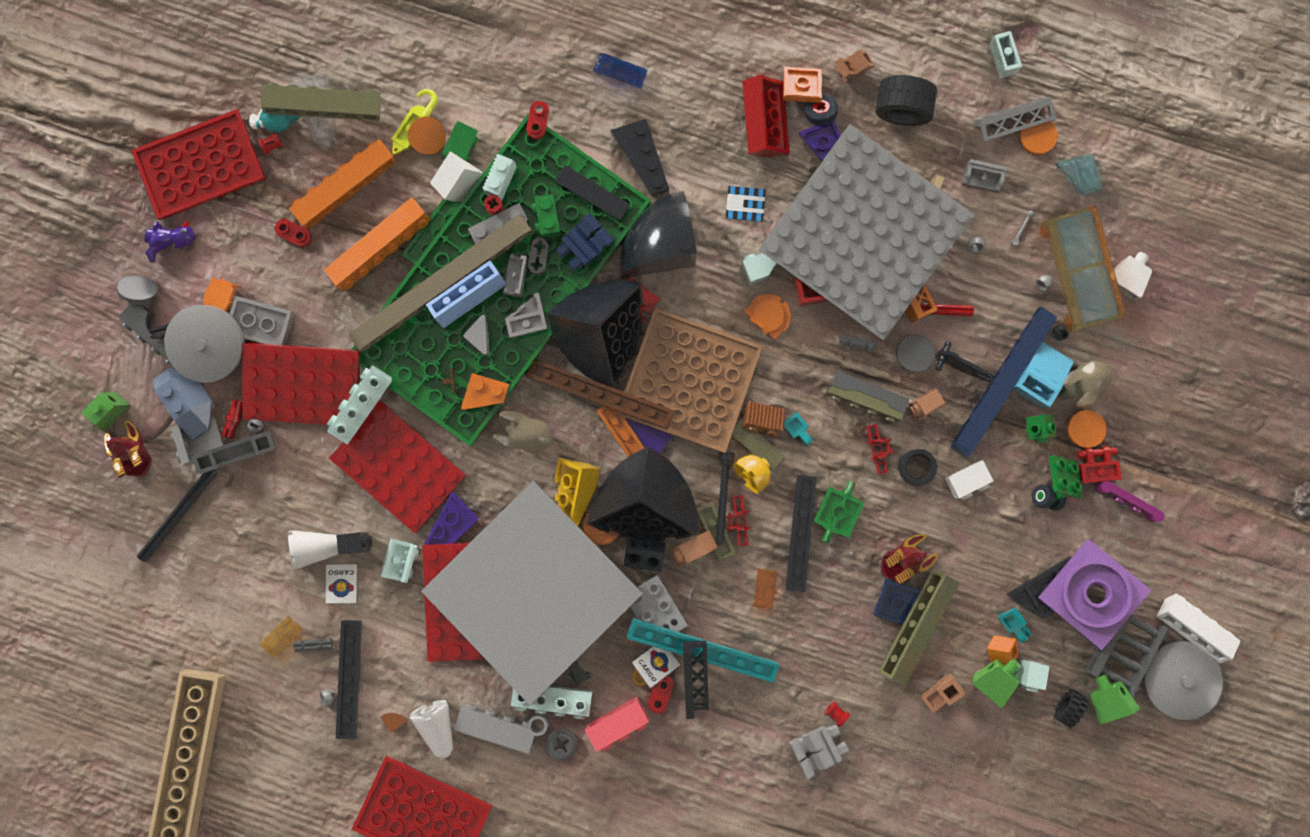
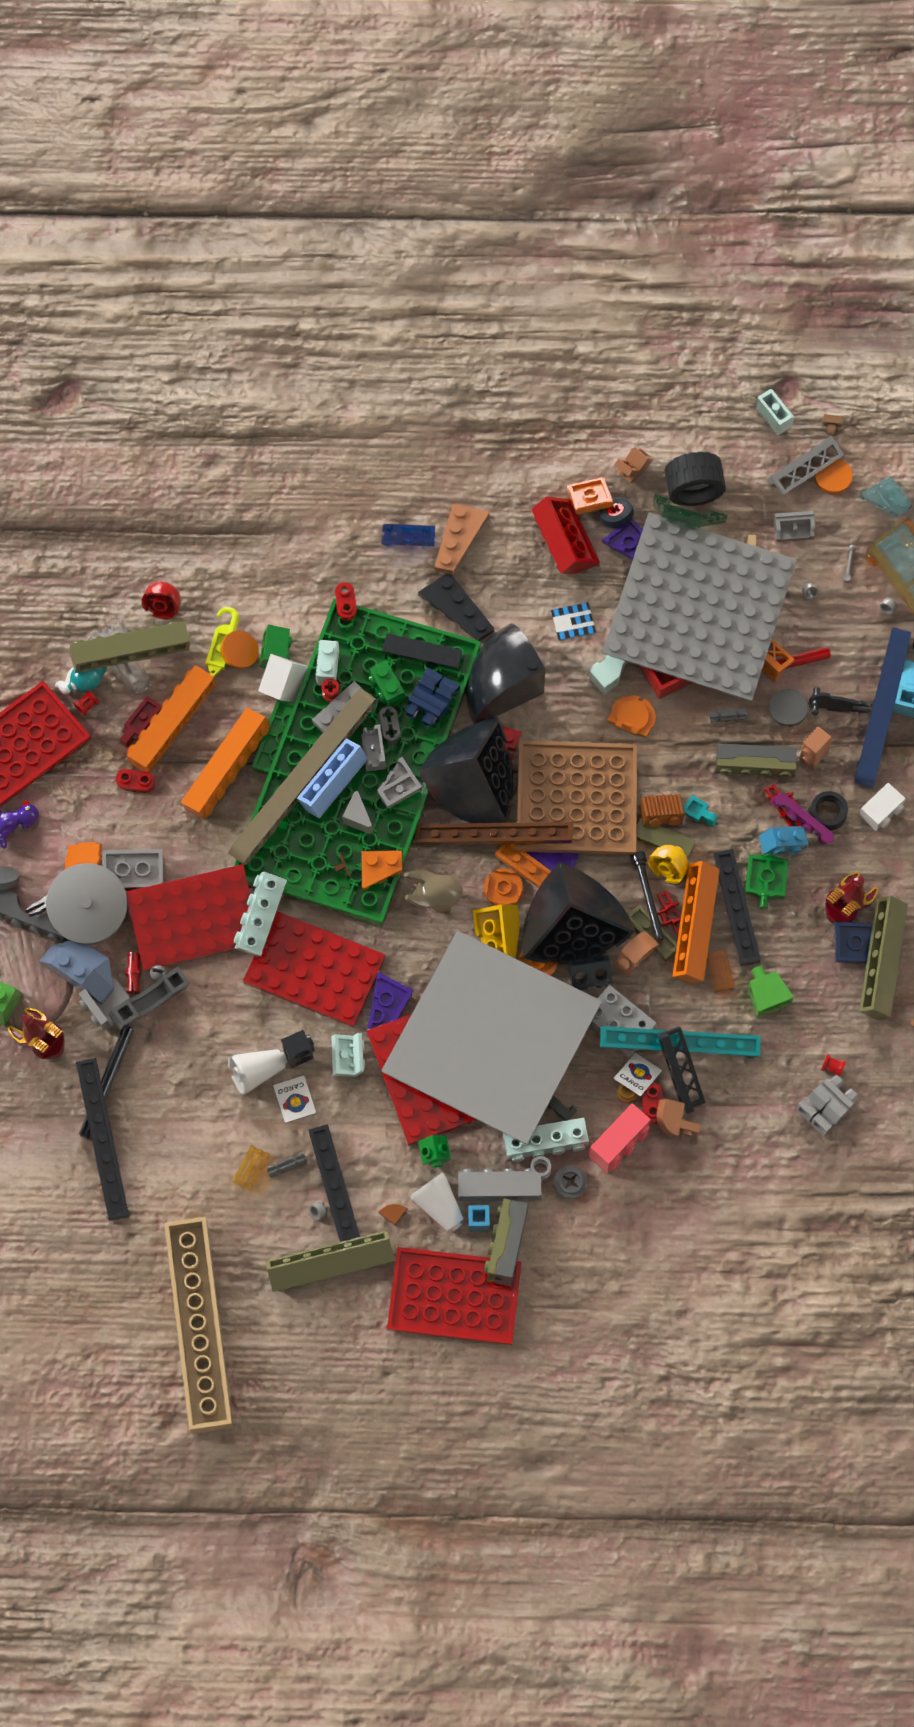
camera: 15 degrees left, 15 degrees down
none -> black tile [76,1058,129,1222]
none -> dark red hinge [120,696,162,748]
none -> red cylinder [141,581,181,619]
none -> olive brick [265,1230,395,1292]
none -> green brick [418,1135,451,1168]
none -> nougat wing [434,504,490,575]
none -> dark azure brick [468,1205,490,1232]
none -> orange tile [484,868,524,906]
none -> piece [484,1199,528,1286]
none -> clear green wing [653,494,728,529]
none -> nougat brick [657,1099,701,1137]
none -> orange brick [672,861,720,984]
none -> bright green torso [748,965,794,1017]
none -> dark azure brick [759,826,808,855]
none -> magenta plate [772,793,834,845]
none -> medium nougat tile [822,414,843,435]

